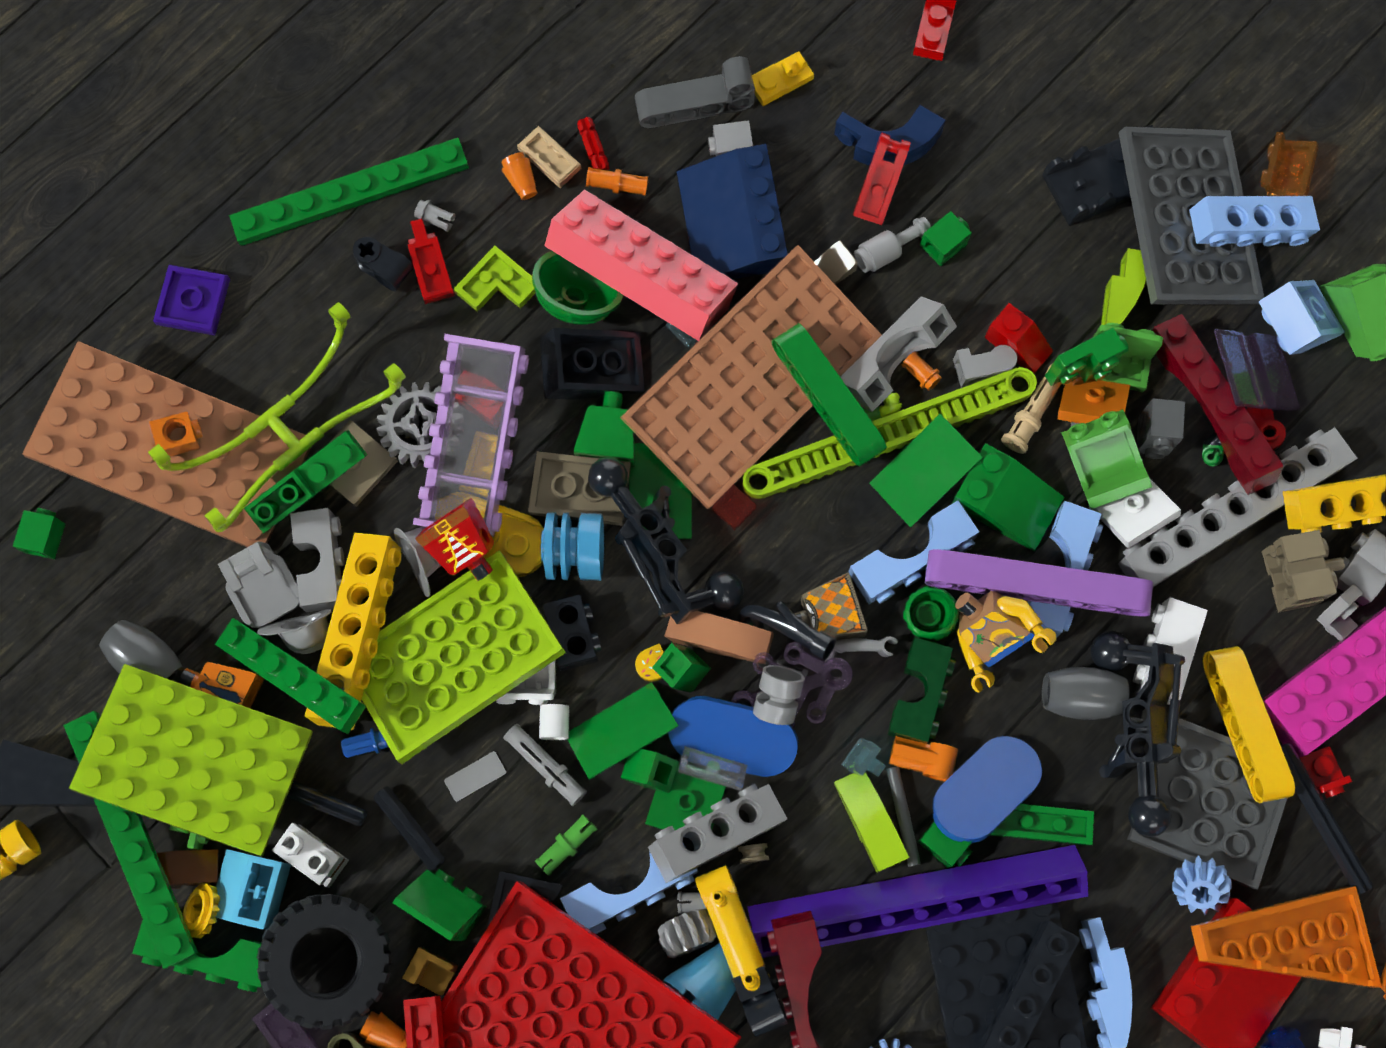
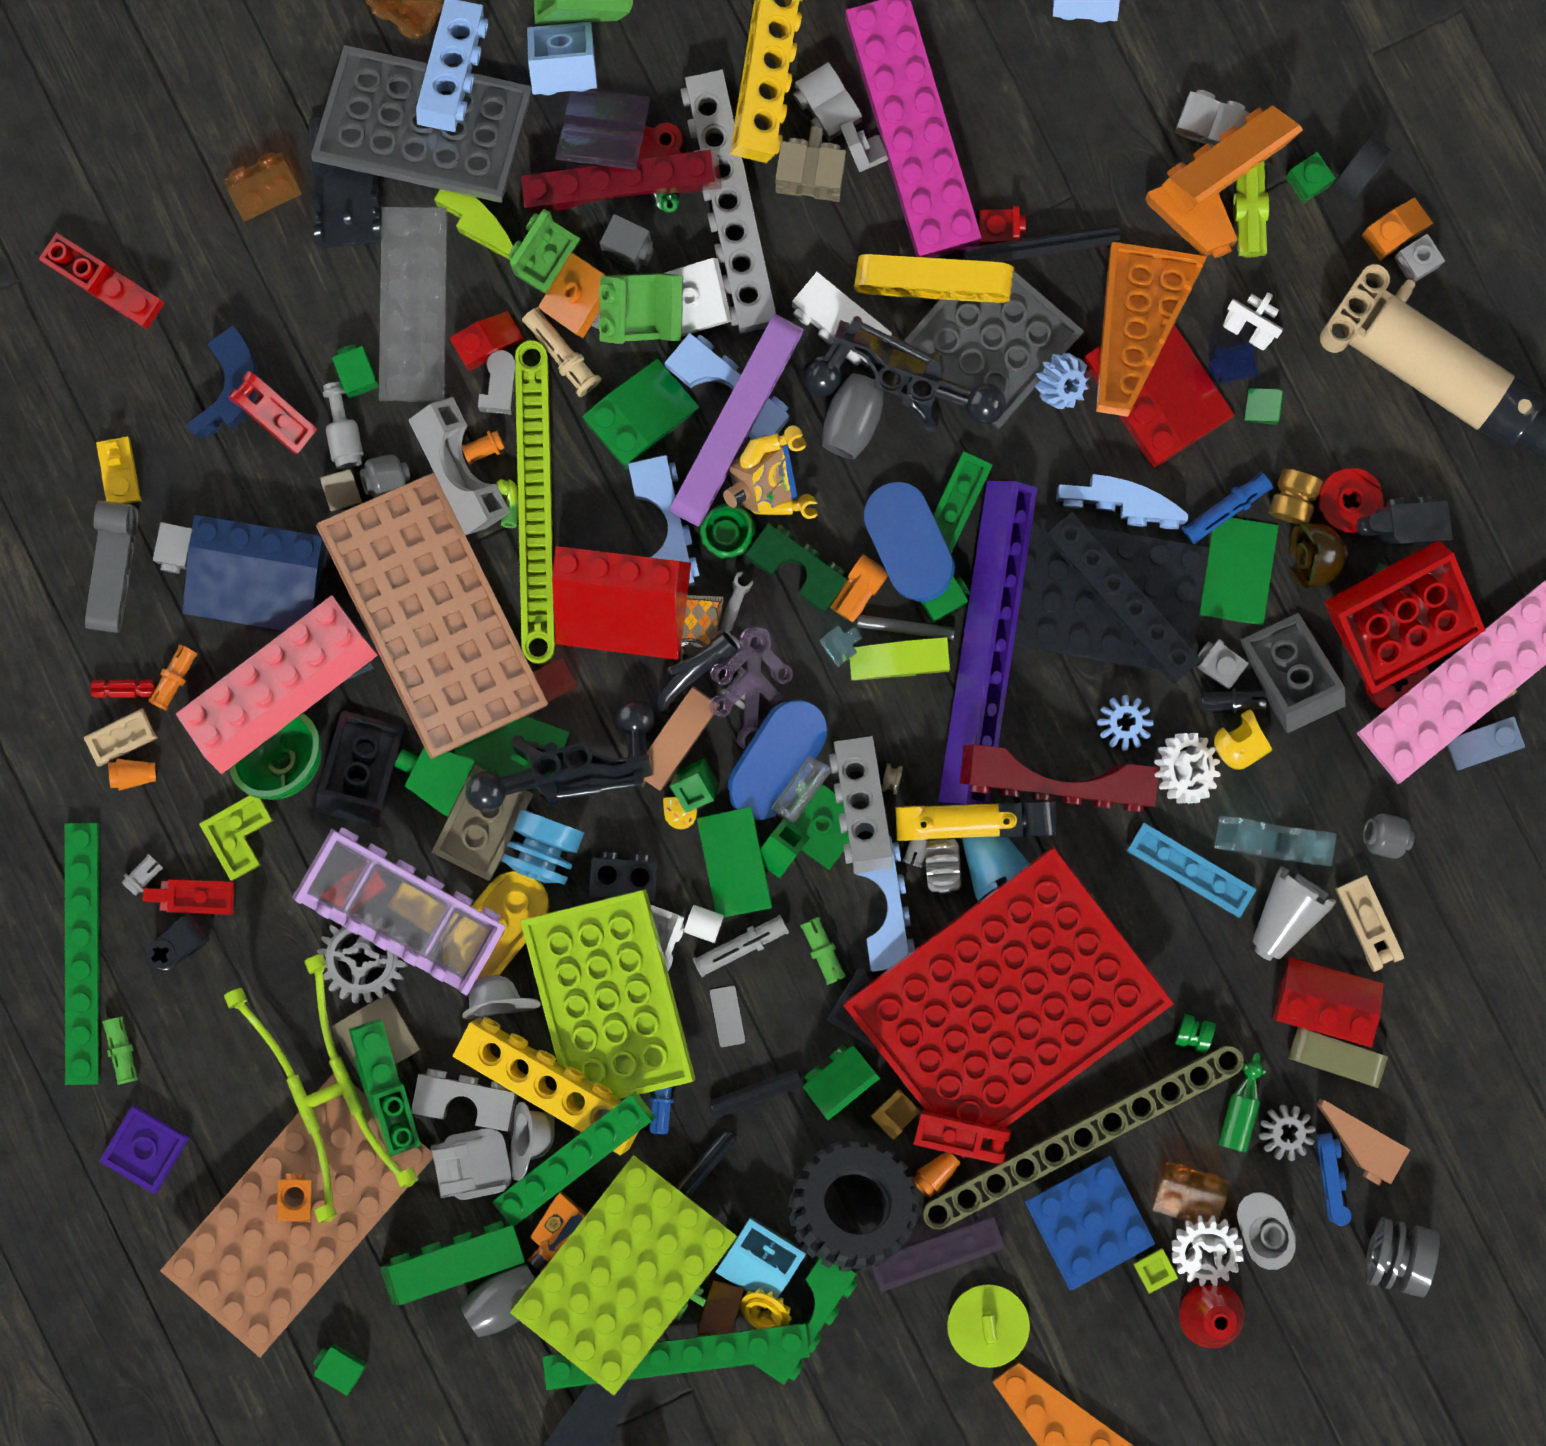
camera: 70 degrees left, 10 degrees up
white hips [272,823,349,888] -> none
torso [415,498,494,581] -> none
light grey wheel [753,665,805,725] -> none
green beam [771,323,887,466] -> none
green piece [869,414,983,528] -> none
green plate [1045,327,1129,386] -> none
none -> bright green pin [102,1016,139,1085]
none -> clear orange bracket [224,152,302,222]
none -> dark grey head [360,454,410,498]
none -> clear plate [379,207,448,402]
none -> green wedge [380,1221,525,1305]
none -> red slope [552,546,691,660]

